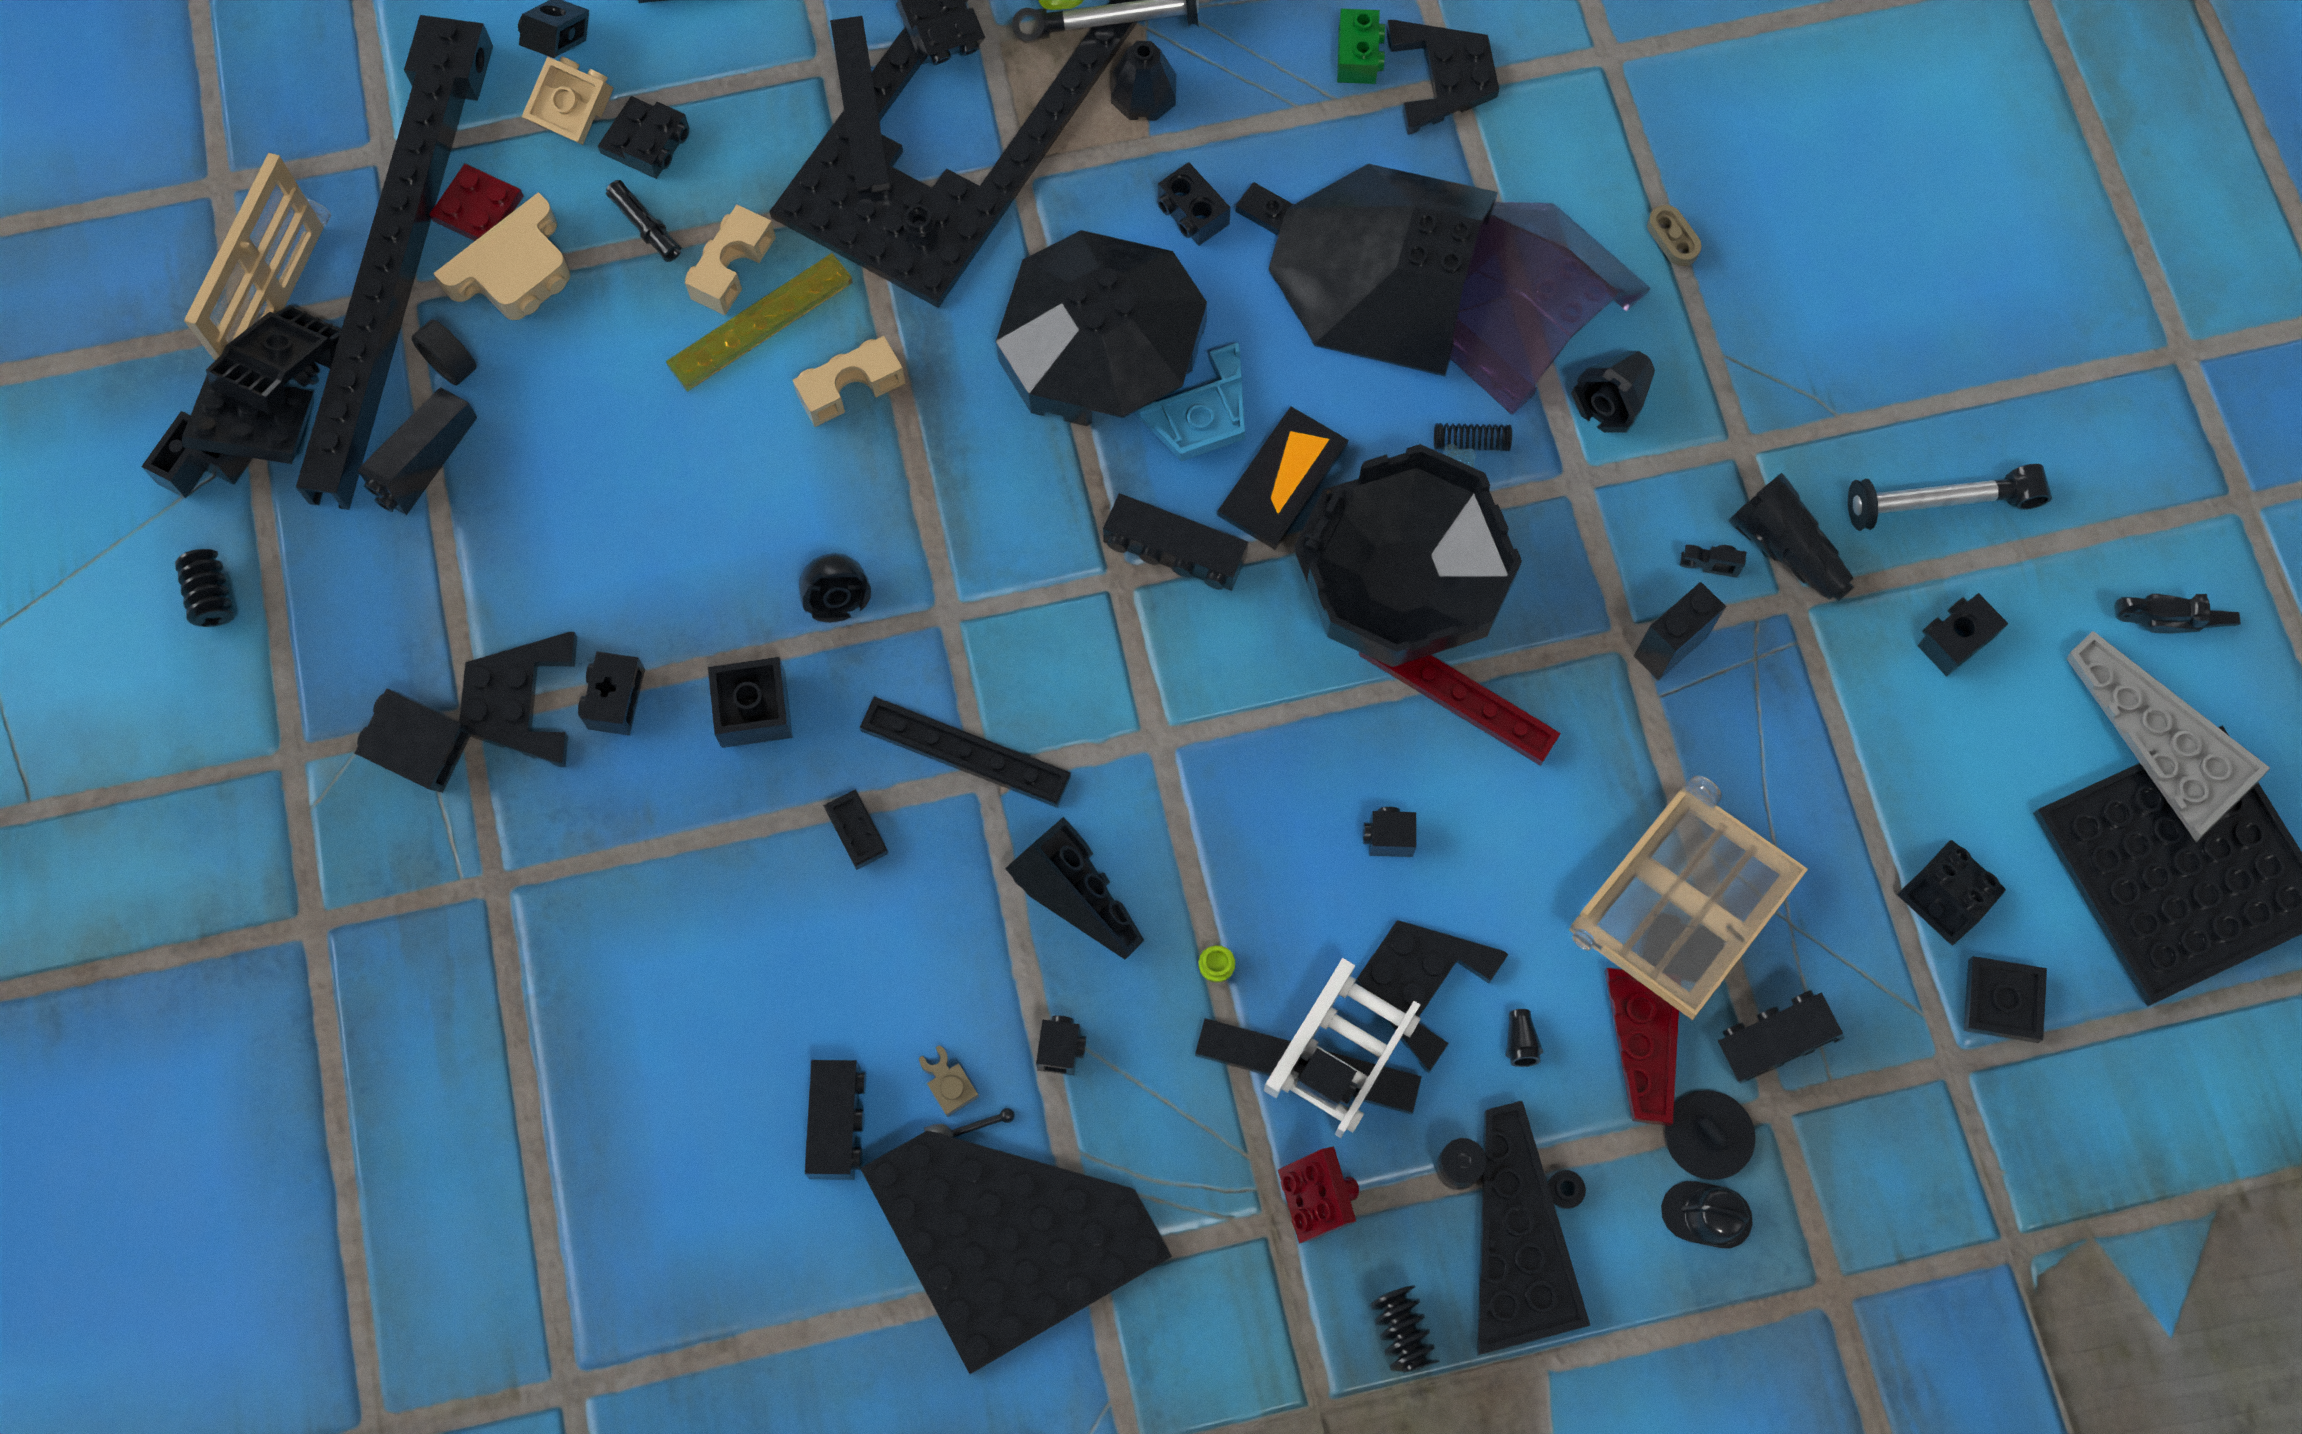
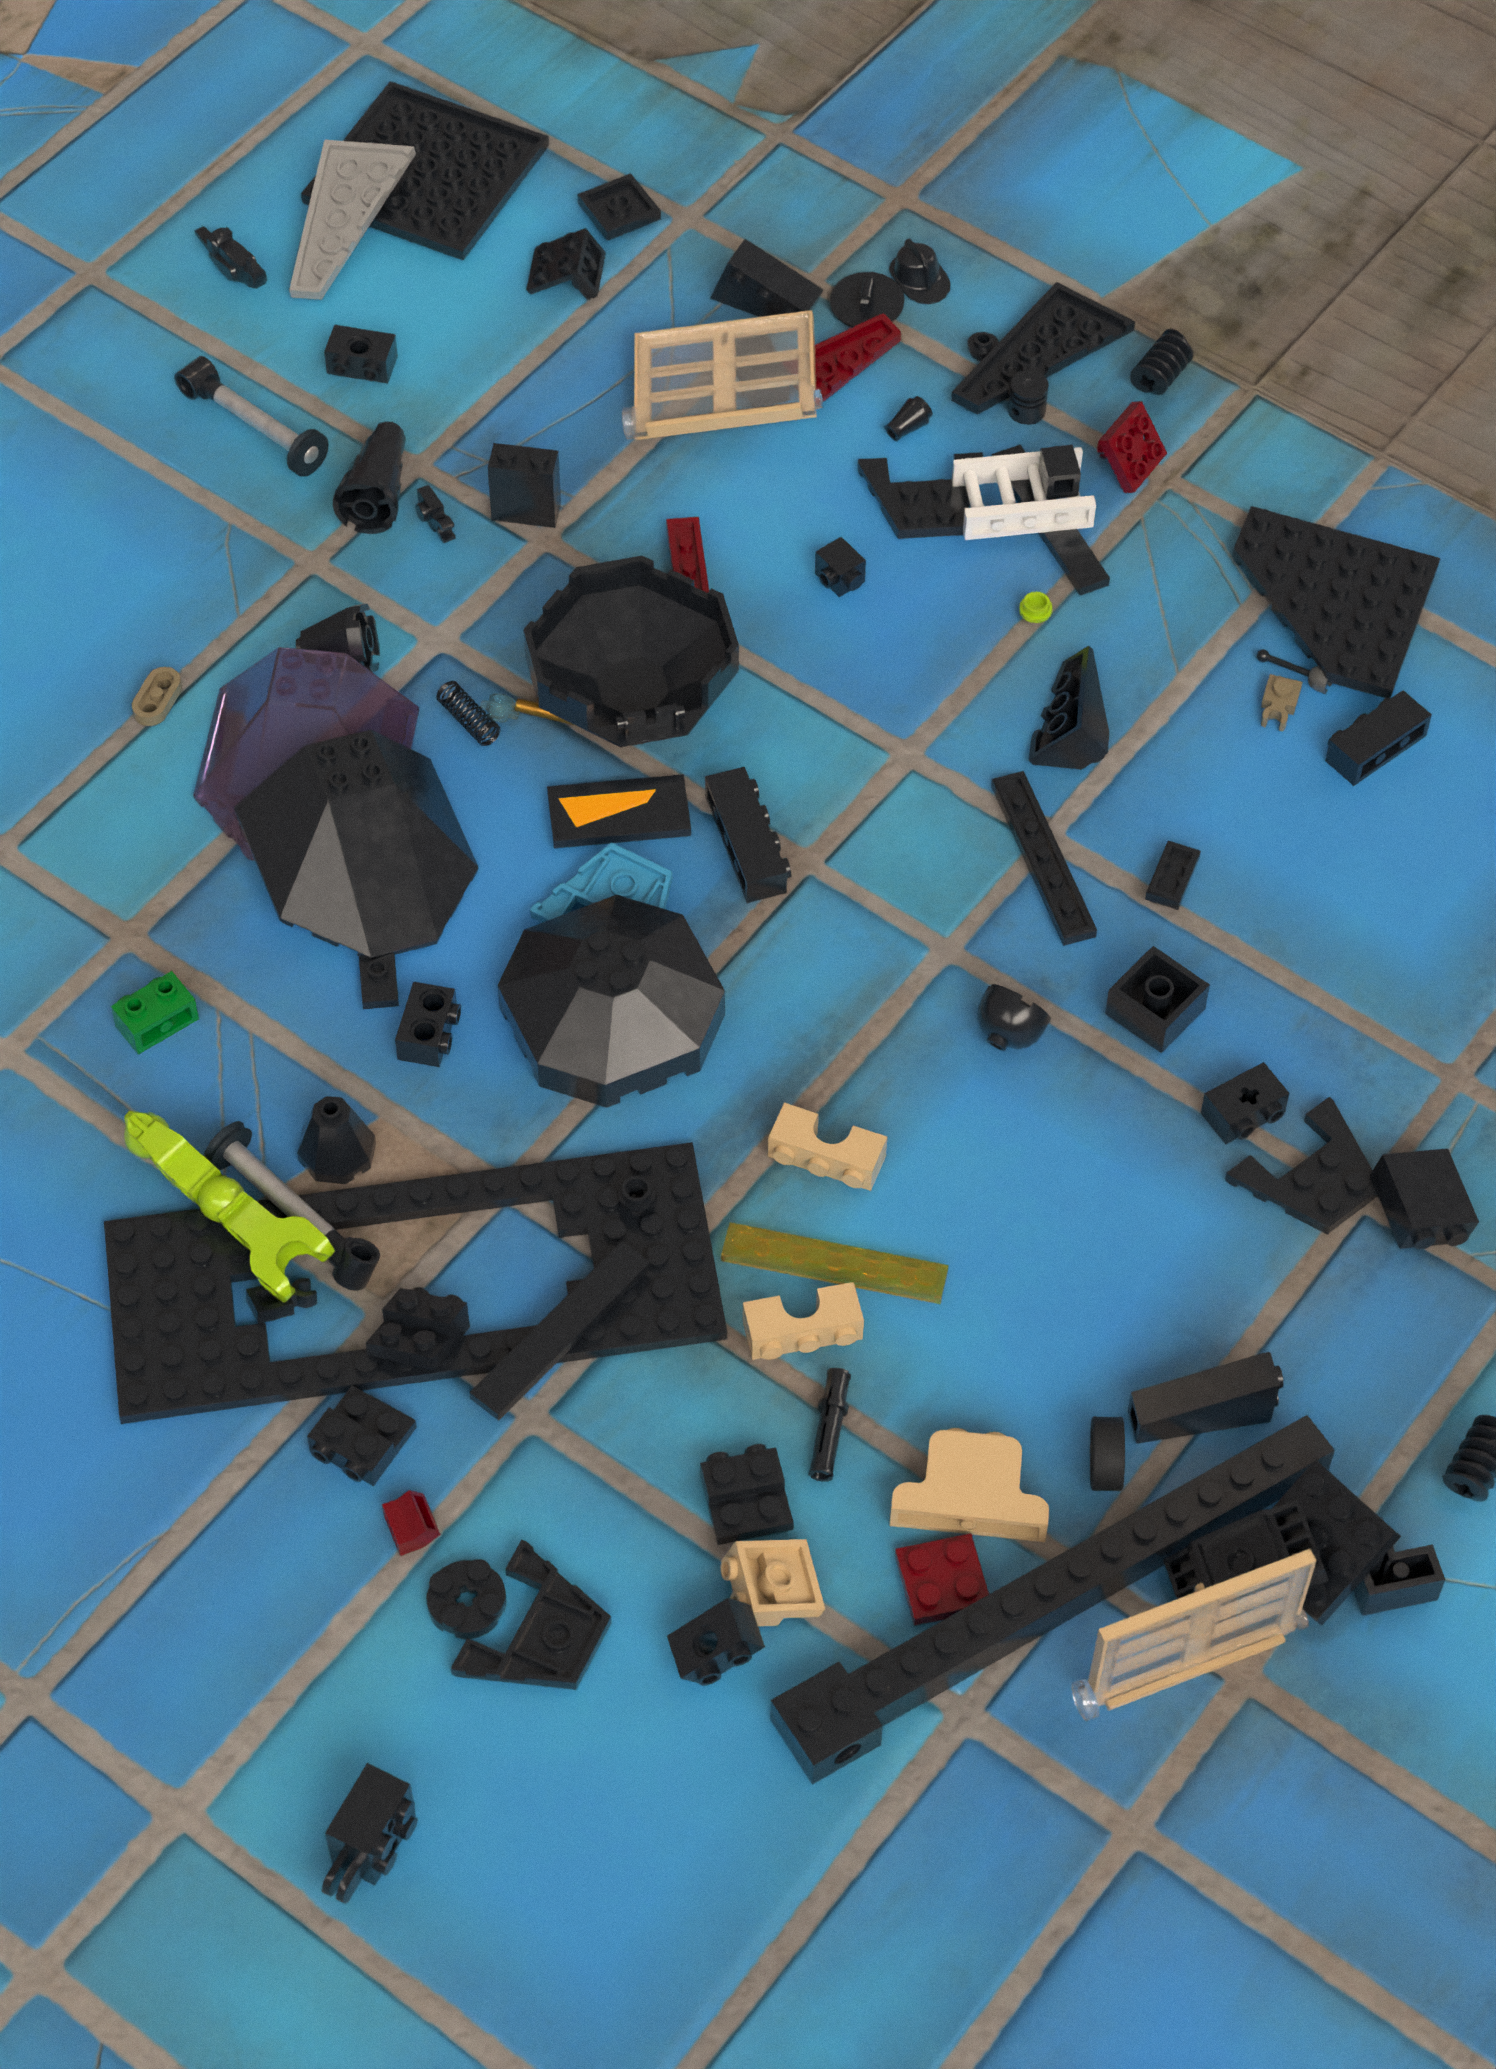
camera: 130 degrees left, 15 degrees down
black brick [1036,1016,1086,1075] -> none
black wing [1387,20,1499,135] -> none

